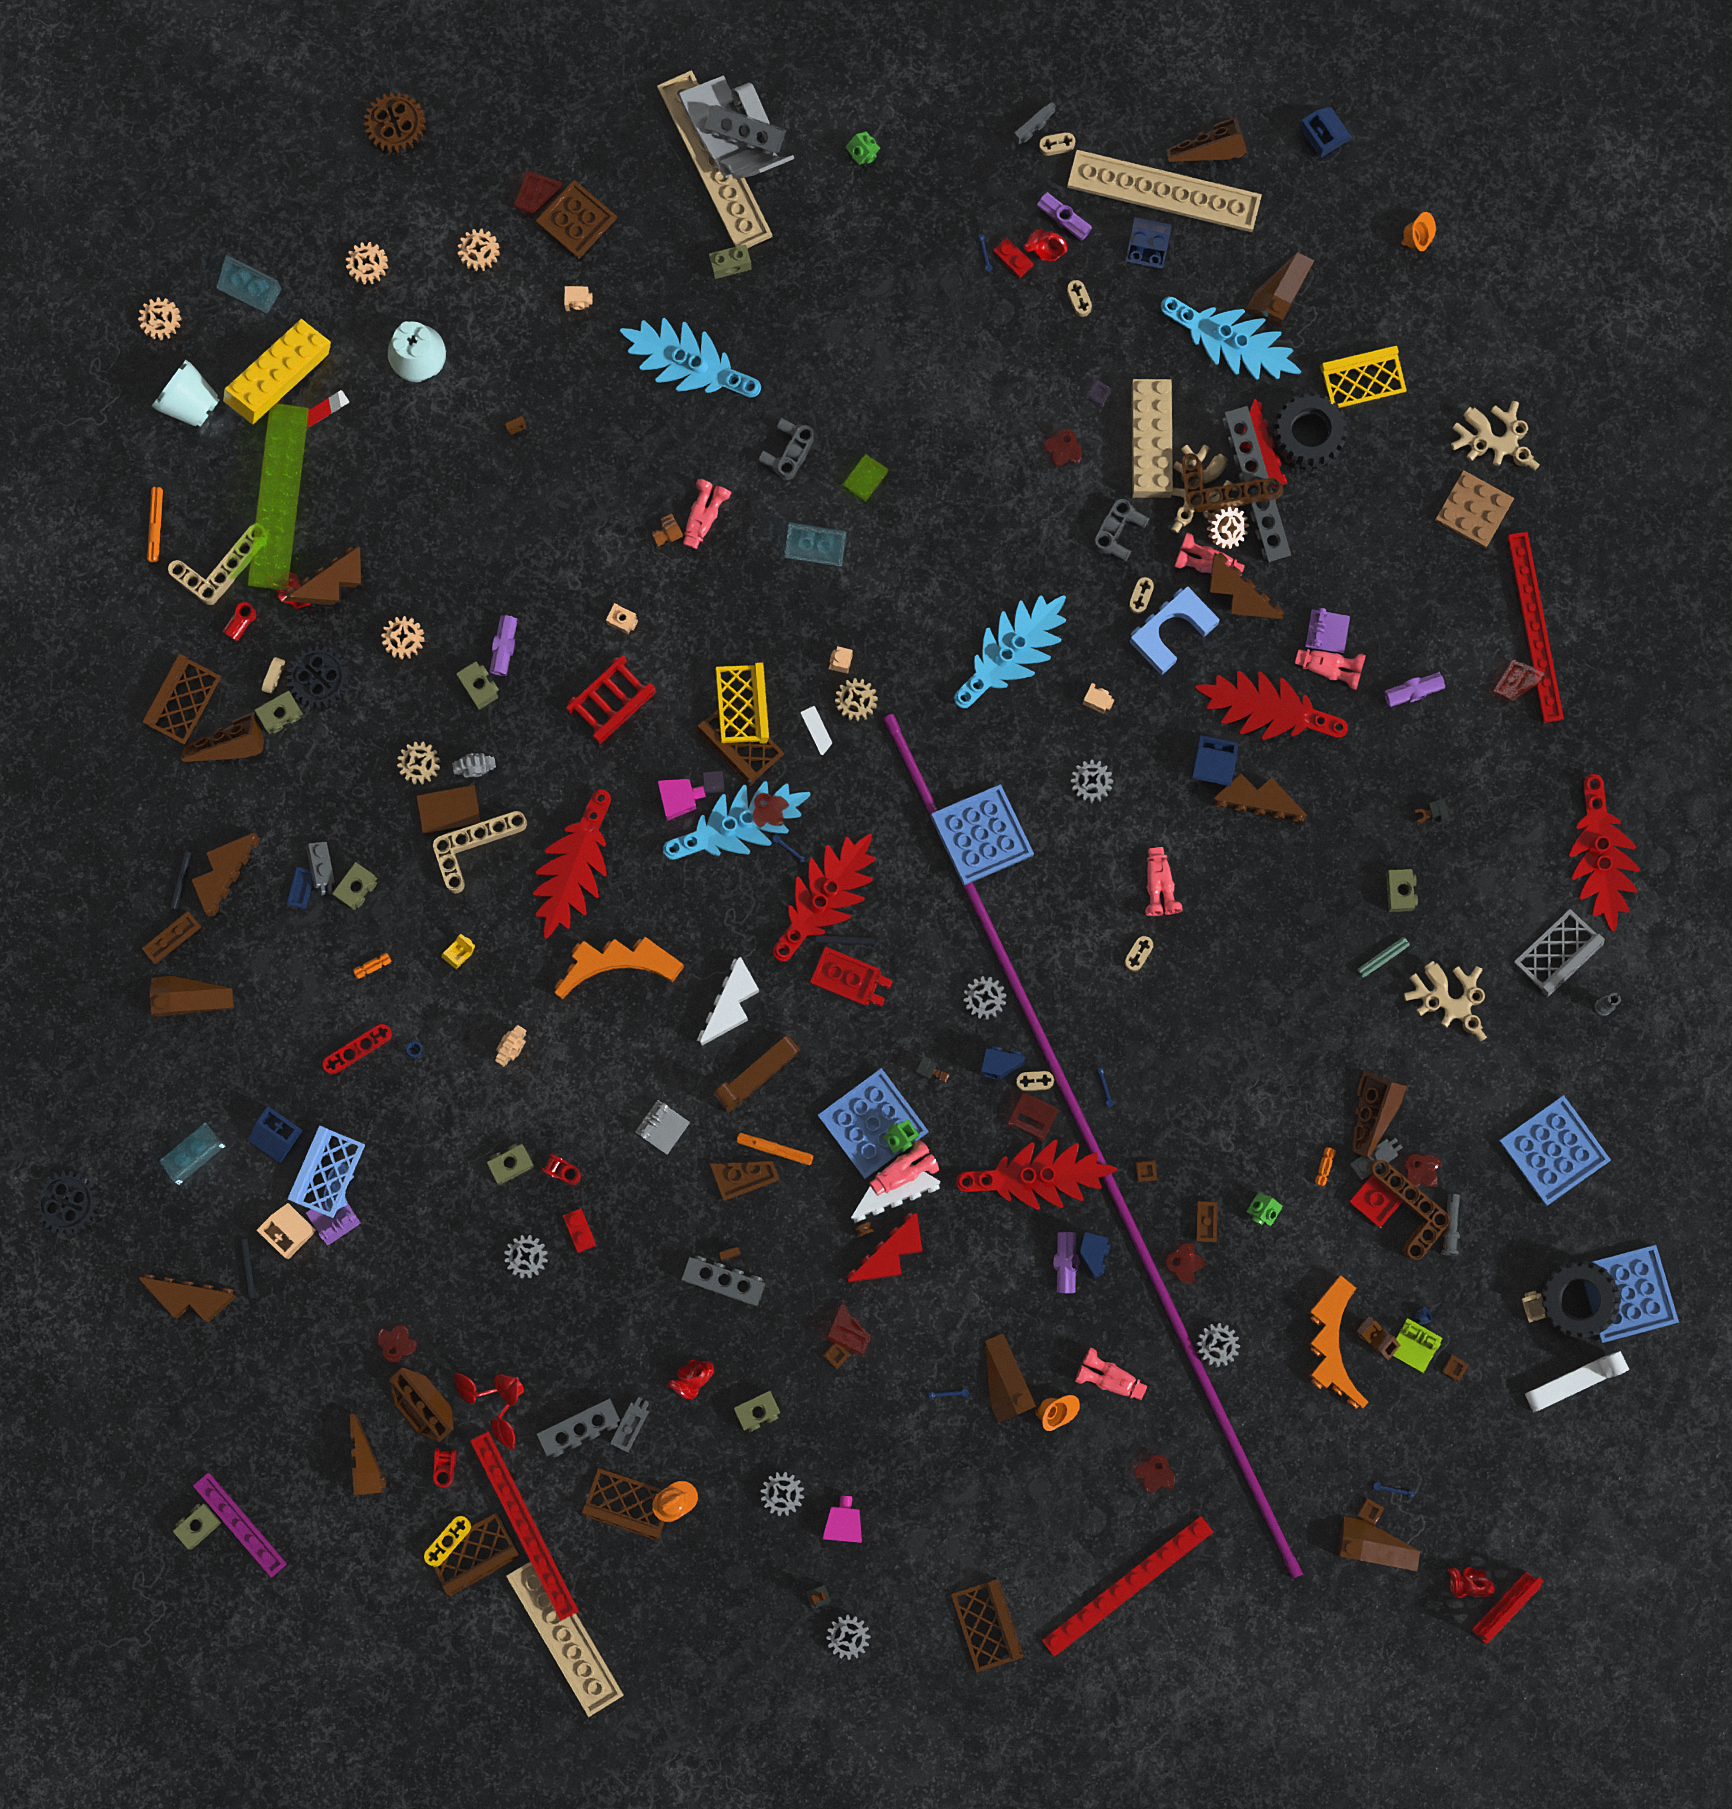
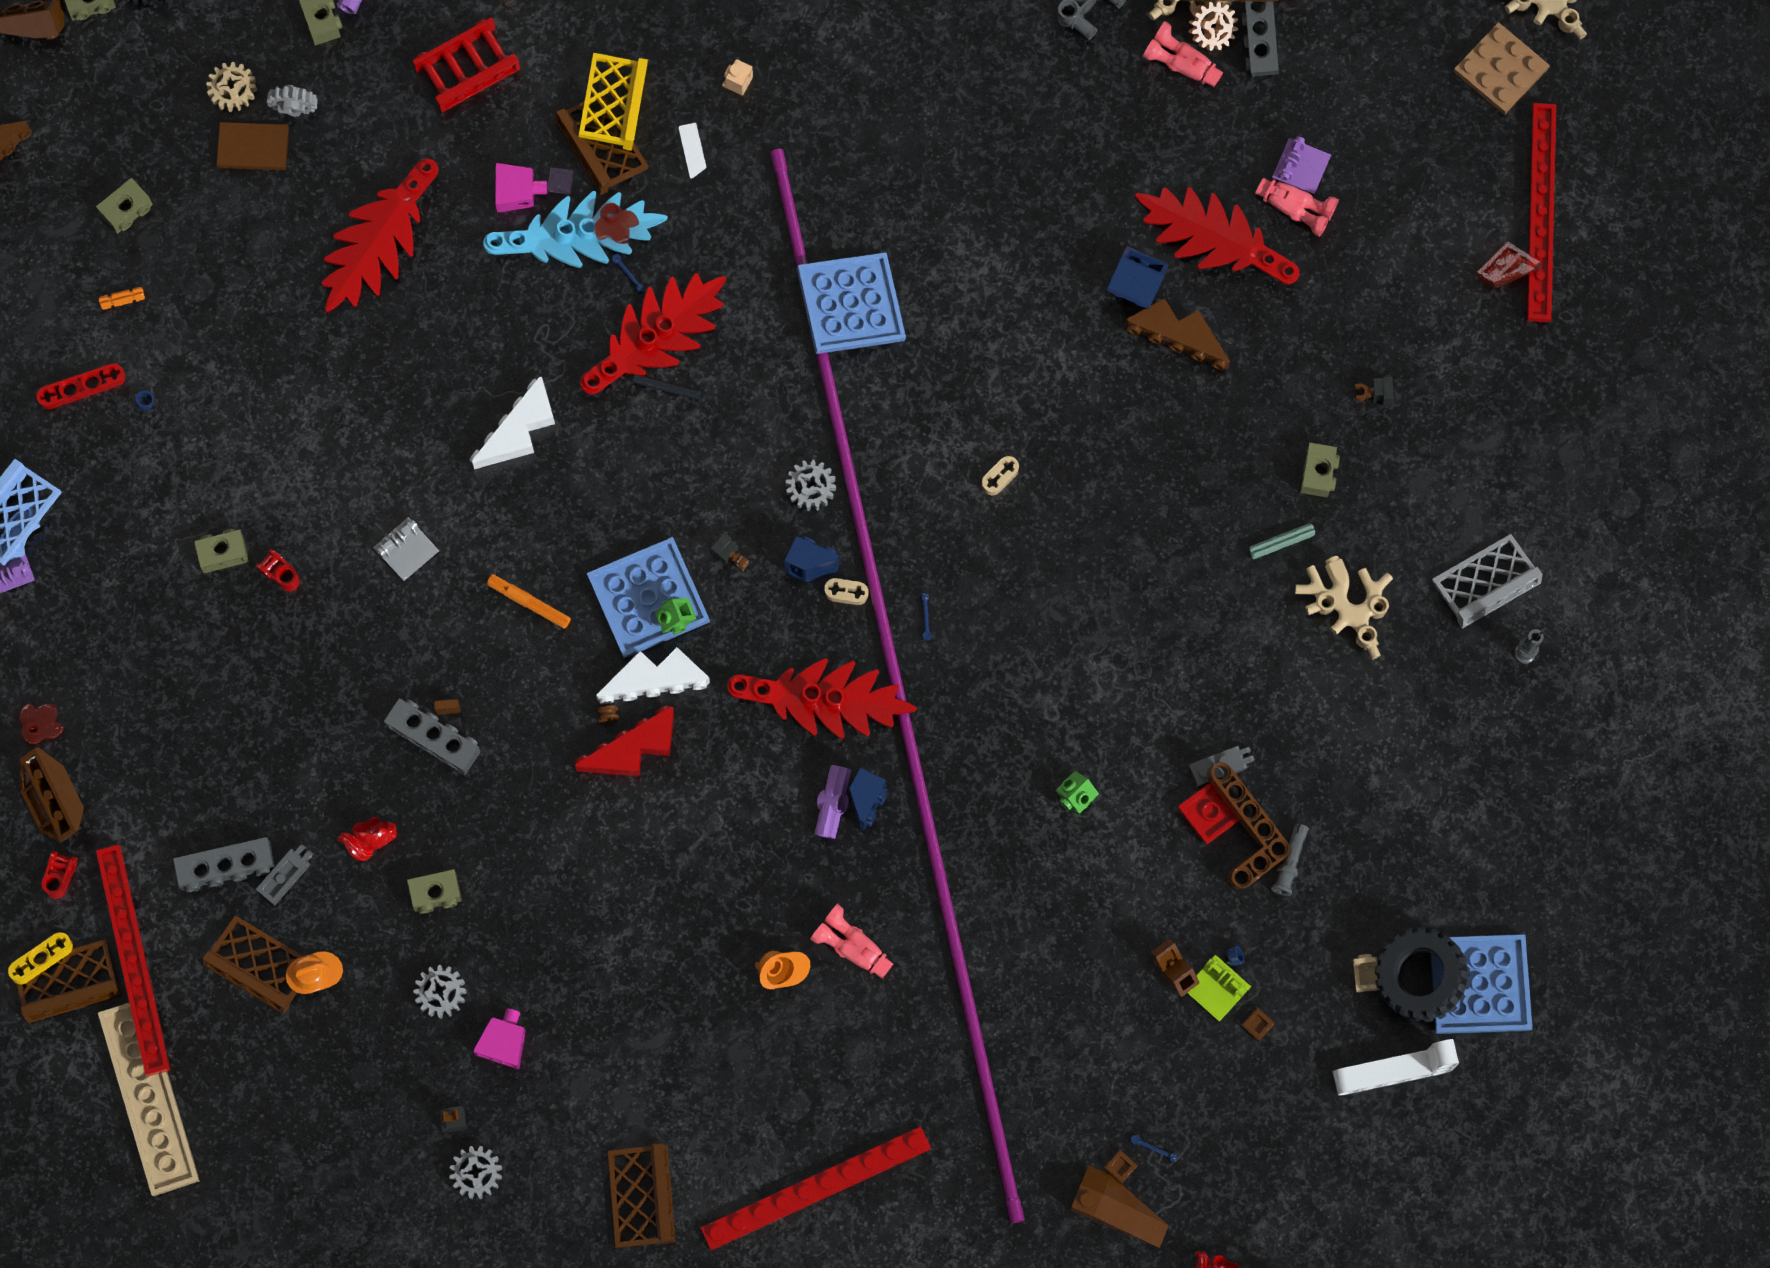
camera: 10 degrees right, 5 degrees down
dark blue tile [286,867,313,910] -> none
dark grey hinge [306,842,335,895] -> none
tan beam [433,811,527,893] -> none
yellow bracket [441,934,475,969] -> none
red plant [454,1373,524,1449] -> none
light nougat gear [495,1025,526,1066] -> none
light grey gear [505,1235,548,1278] -> none
orange arch [554,937,684,1000] -> none
red plate [563,1208,597,1253] -> none
reddish brown wing [710,1161,780,1201] -> none
reddish brown beam [713,1035,801,1113] -> none
red tile [810,947,892,1007] -> none
reddish brown tile [823,1341,851,1369] -> none
clear red wing [826,1304,871,1356] -> none
tan gear [835,678,877,721] -> none
coral piece [869,1139,939,1196] -> none
dark blue hinge [927,1389,969,1399] -> none
medium azure plant [954,596,1066,708] -> none
reddish brown wedge [985,1333,1036,1423] -> none
clear red plate [1008,1092,1059,1142] -> none
light grey gear [1070,760,1113,803] -> none
light nougat brick [1083,683,1114,714] -> none
tan beam [1129,577,1154,614] -> none
light blue arch [1130,587,1219,675] -> none
reddish brown tile [1135,1160,1157,1183] -> none
clear red plate [1135,1455,1175,1493] -> none
coral piece [1145,847,1183,916] -> none
clear red plate [1166,1243,1206,1283] -> none
reddish brown plate [1196,1201,1218,1243] -> none
light grey gear [1196,1323,1240,1368] -> none
reddish brown slope [1209,552,1284,619] -> none
orange arch [1309,1275,1368,1409] -> none
orange axle [1315,1147,1336,1186] -> none
reddish brown wedge [1352,1071,1407,1158] -> none
medium lavender piece [1384,672,1445,707] -> none
clear red plate [1406,1154,1442,1188] -> none
medium blue plate [1499,1096,1611,1206] -> none
red plant [1569,774,1640,932] -> none

